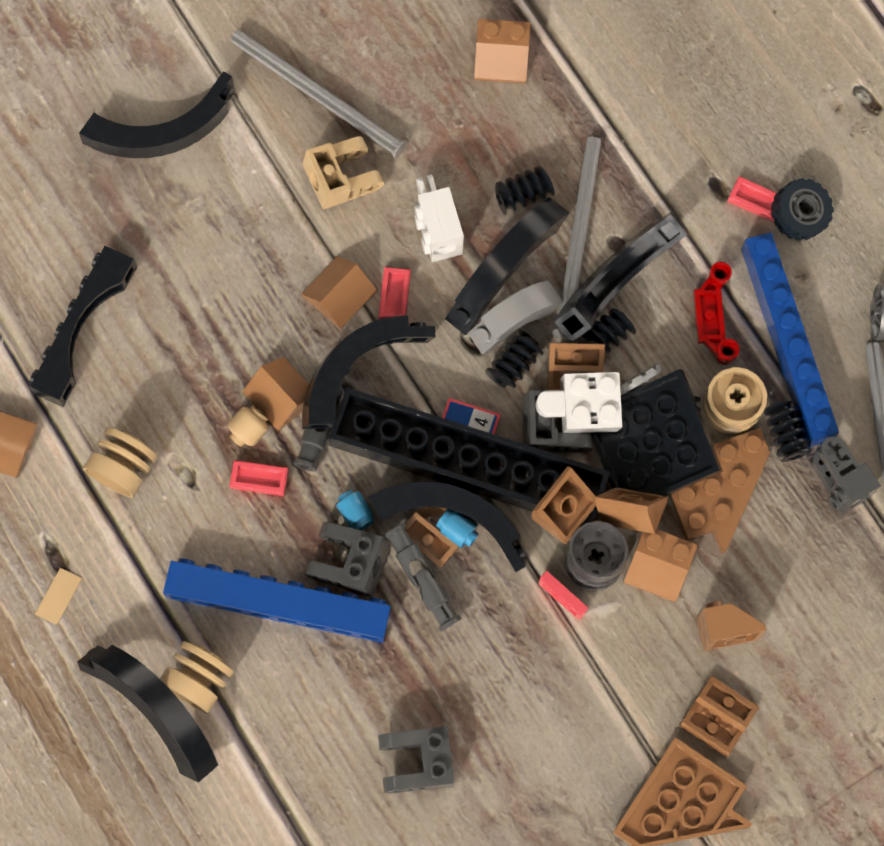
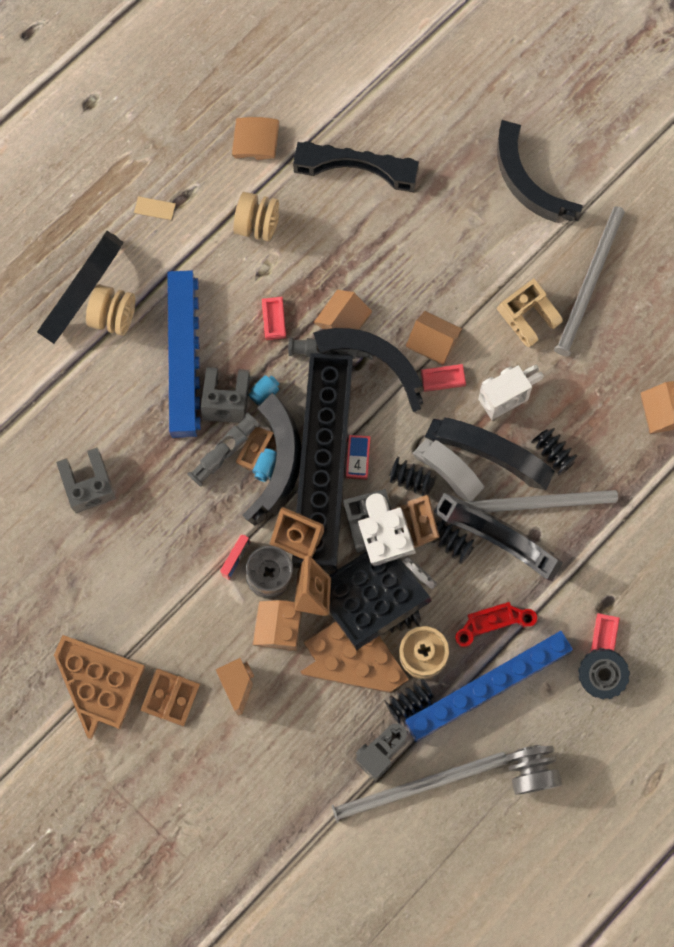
camera: 85 degrees right, 0 degrees up
tan head [228,405,269,447] -> none

